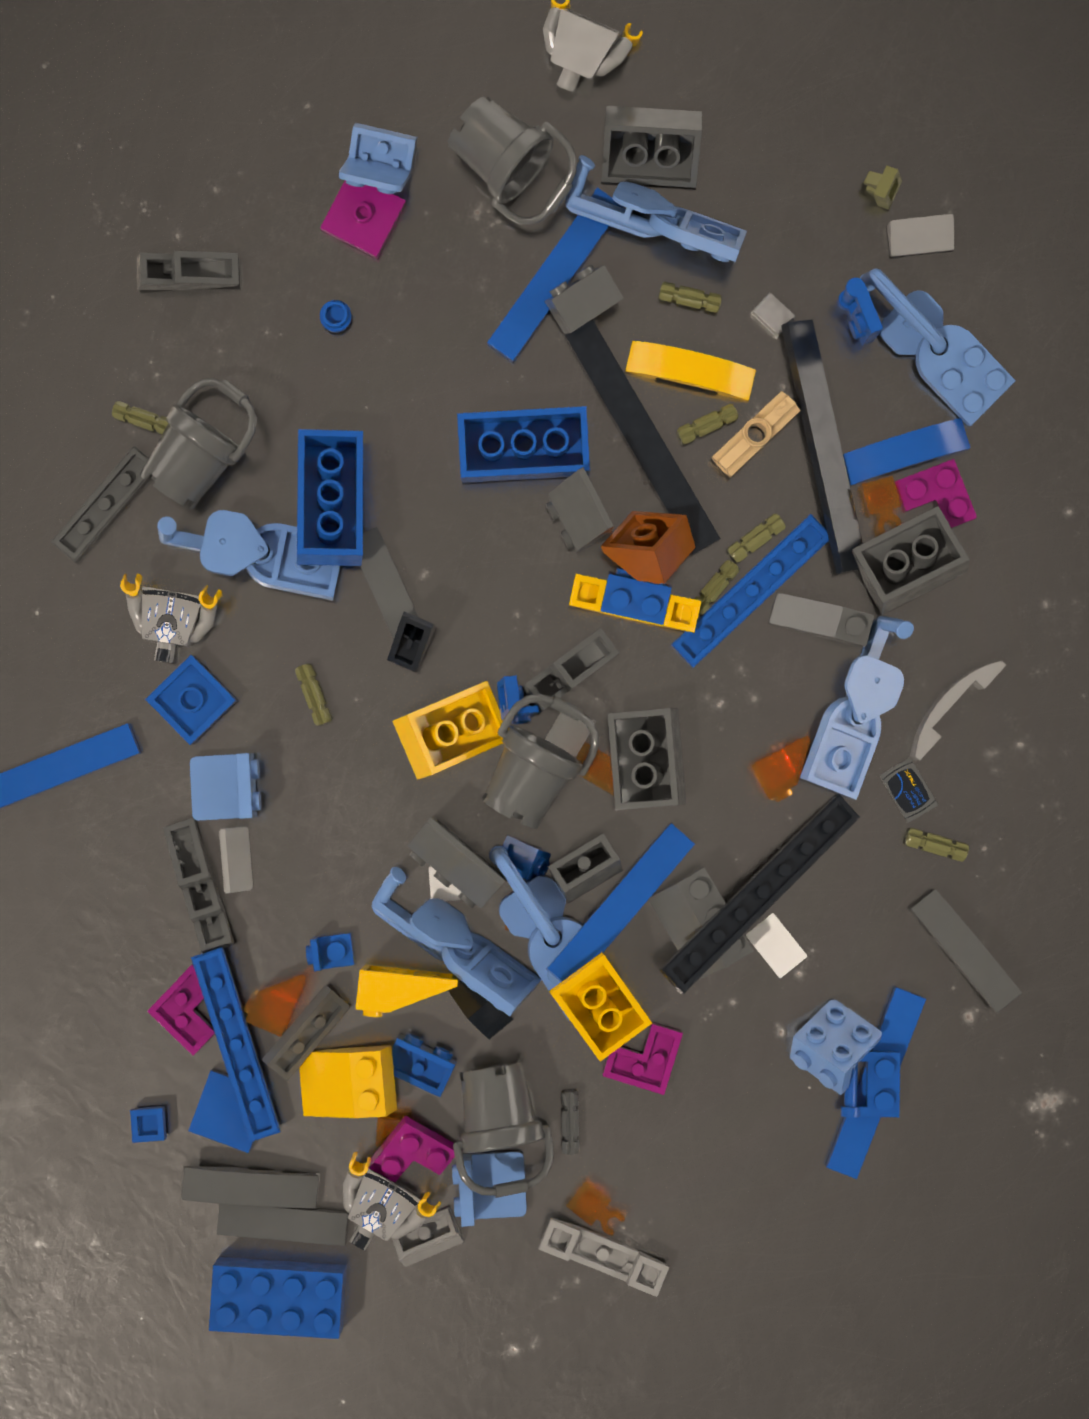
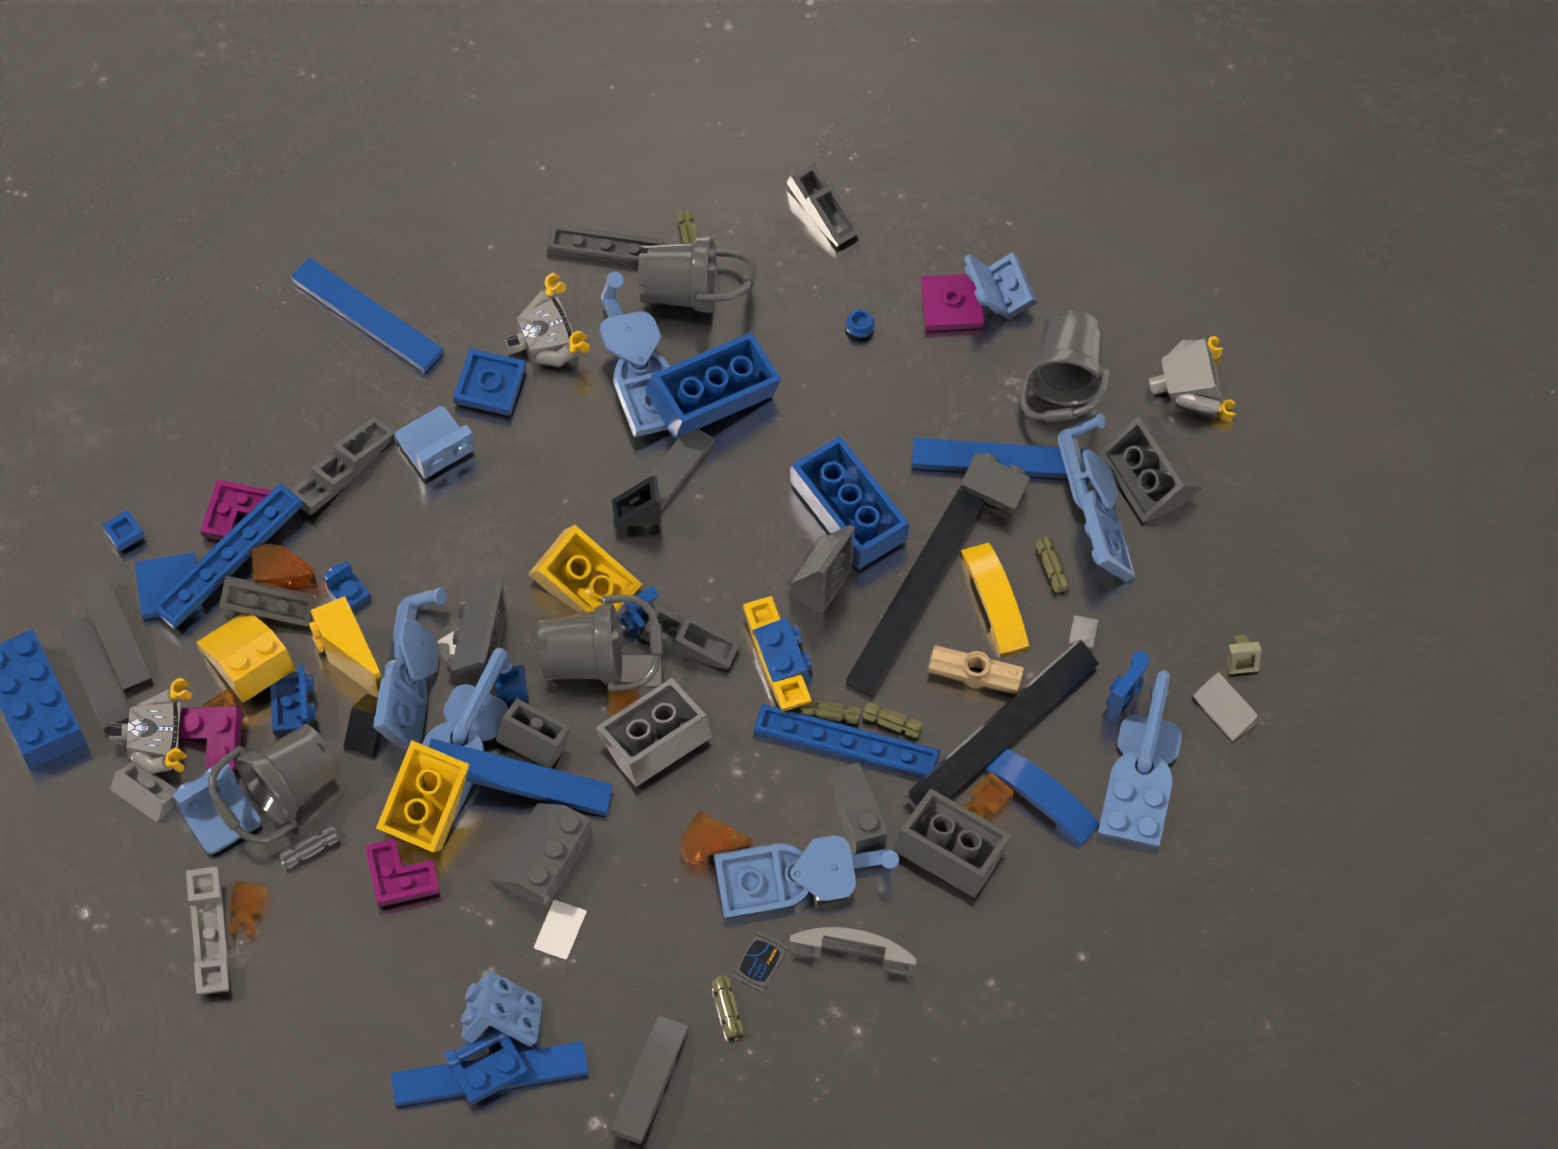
camera: 55 degrees right, 25 degrees down
light grey slope [219,826,253,893] -> none
olive axle [295,664,331,726] -> none
dark orange slope [601,511,695,584] -> none
black tile [659,794,860,994] -> none
olive axle [677,404,738,444] -> none
magenta plate [893,459,977,528] -> none

